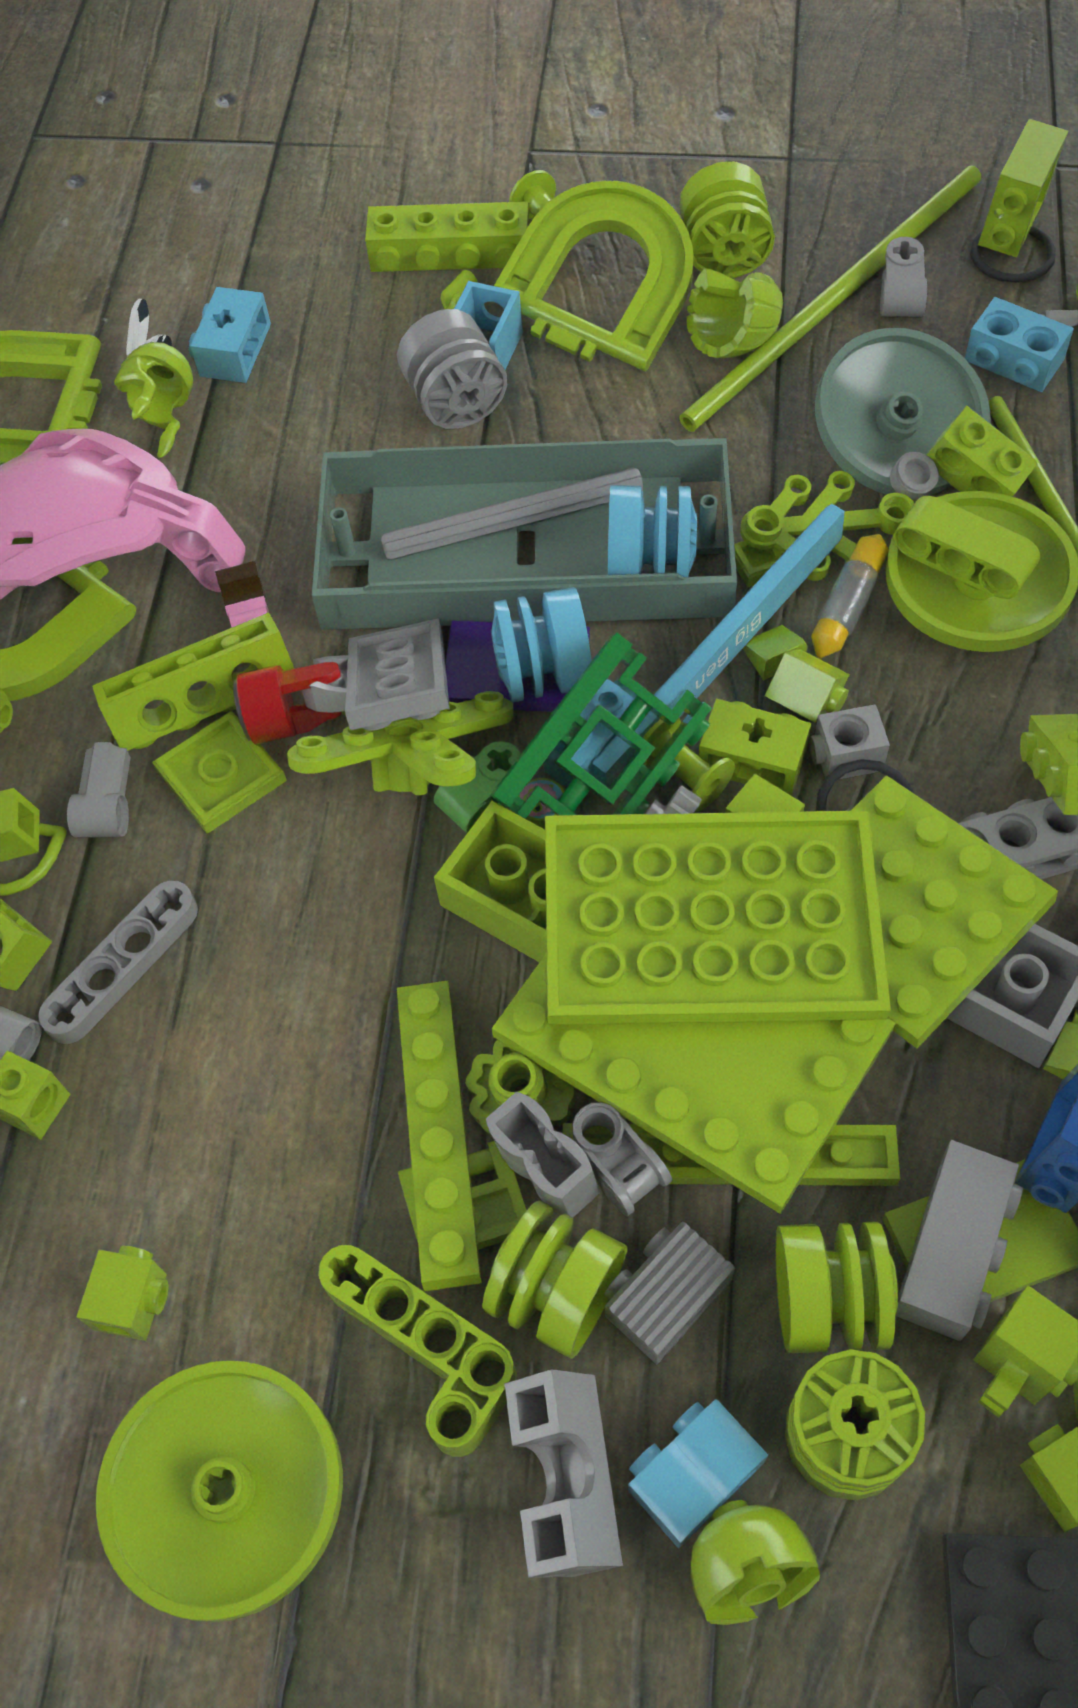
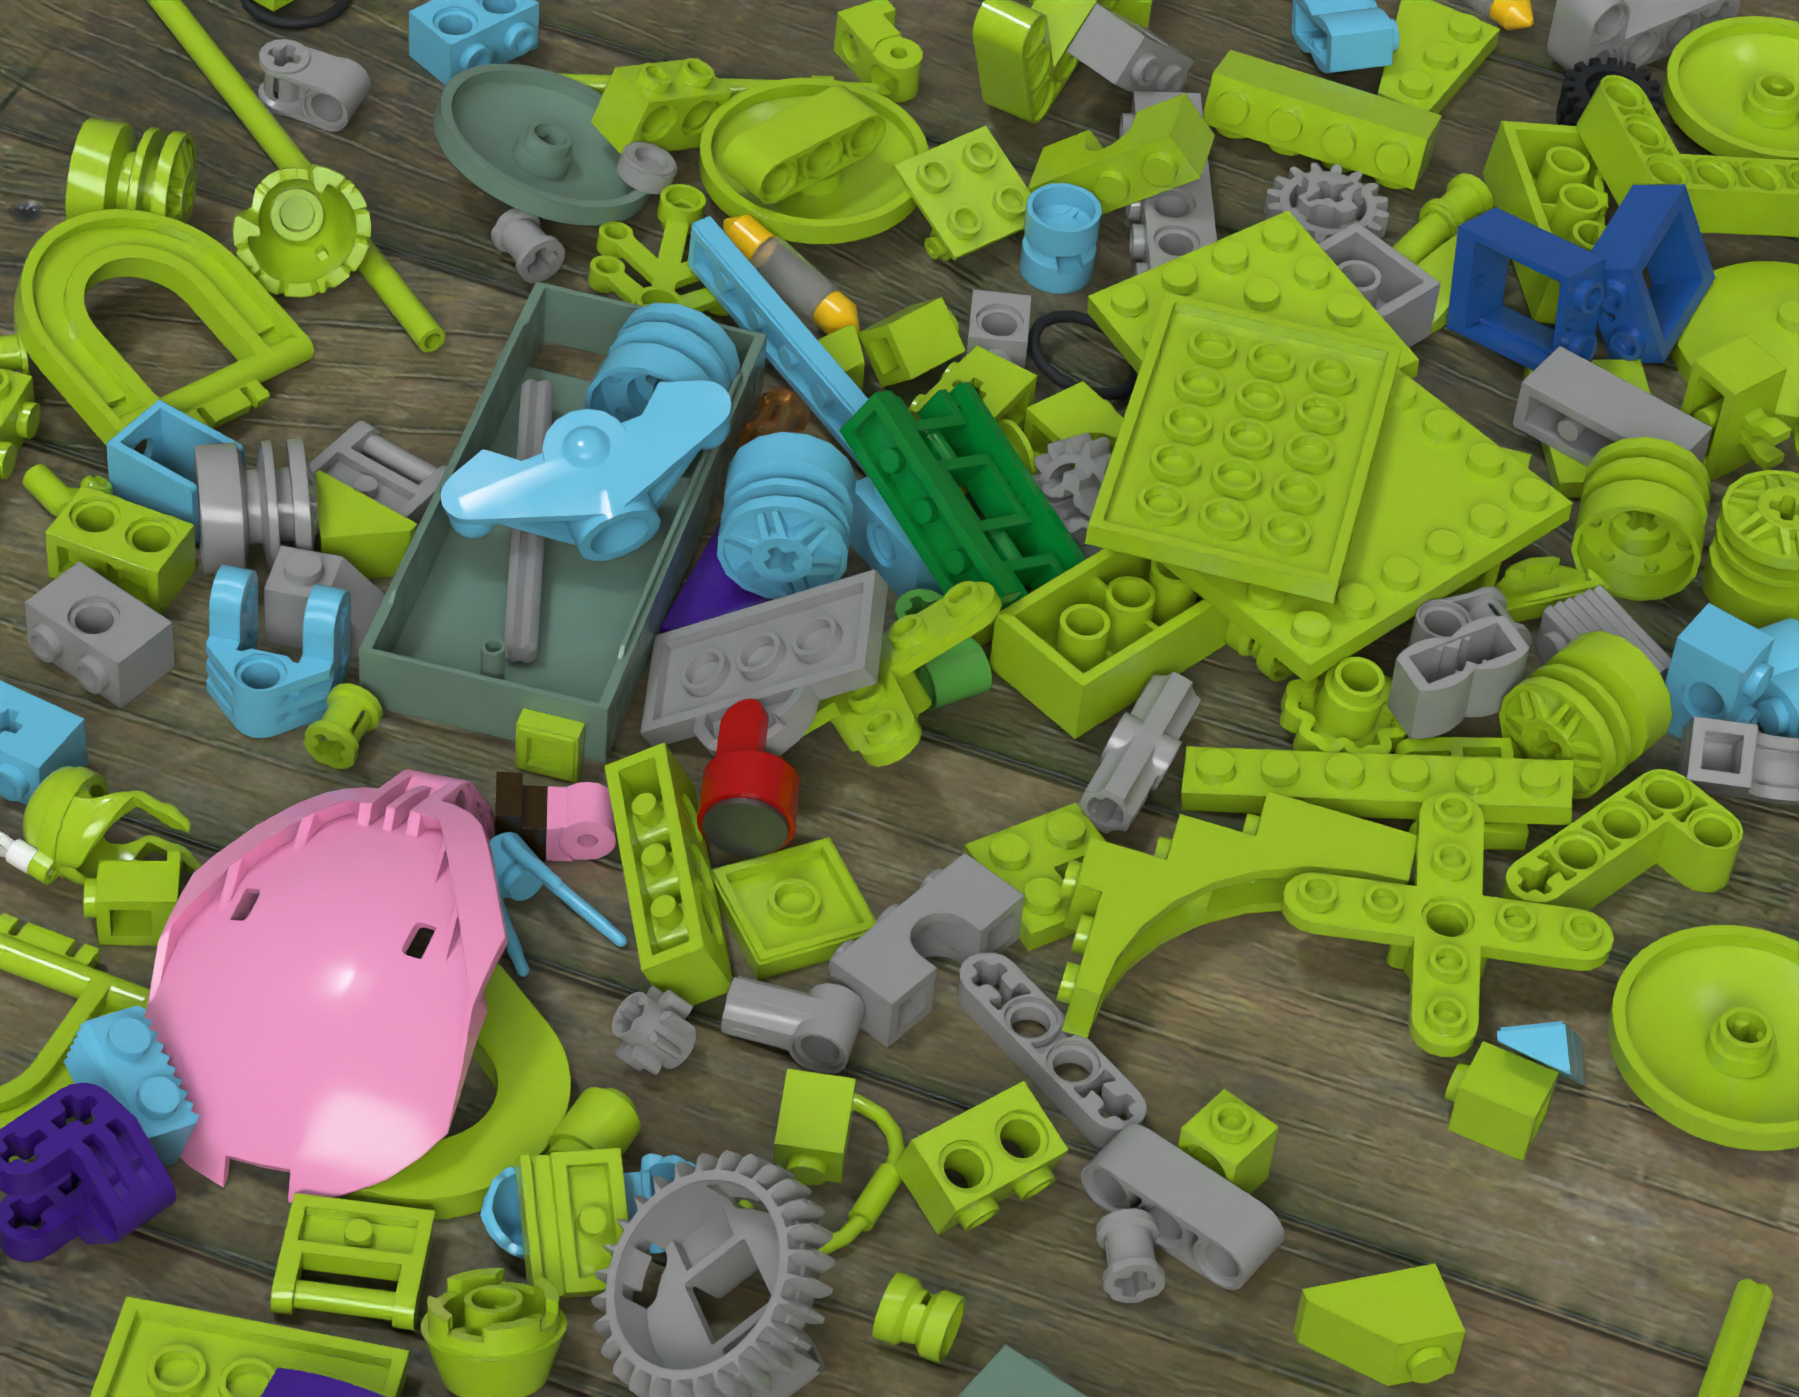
camera: 85 degrees left, 15 degrees down
none -> light grey brick [25,561,175,708]
none -> lime brick [45,485,197,615]
none -> lime brick [83,851,183,946]
none -> medium azure piece [205,564,351,738]
none -> light grey slope [264,545,385,660]
none -> lime bush [303,683,383,769]
none -> light grey plate [309,420,447,524]
none -> lime slope [315,470,418,579]
none -> medium azure piece [440,380,732,561]
none -> medium azure plant [489,832,627,977]
none -> light grey bush [491,208,565,283]
none -> lime tile [515,708,585,783]
none -> light grey gear [612,986,696,1075]
none -> clear orange bush [738,388,811,447]
none -> light grey arch [828,853,1025,1048]
none -> lime hinge [893,126,1031,261]
none -> lime plate [963,802,1105,951]
none -> medium azure wheel [1019,183,1102,294]
none -> lime arch [1056,791,1416,1038]
none -> light grey piece [1078,672,1201,834]
none -> lime piece [1281,792,1614,1057]
none -> lime plate [1495,556,1610,623]
none -> medium azure slope [1497,1021,1586,1086]
none -> medium azure brick [1665,603,1775,739]

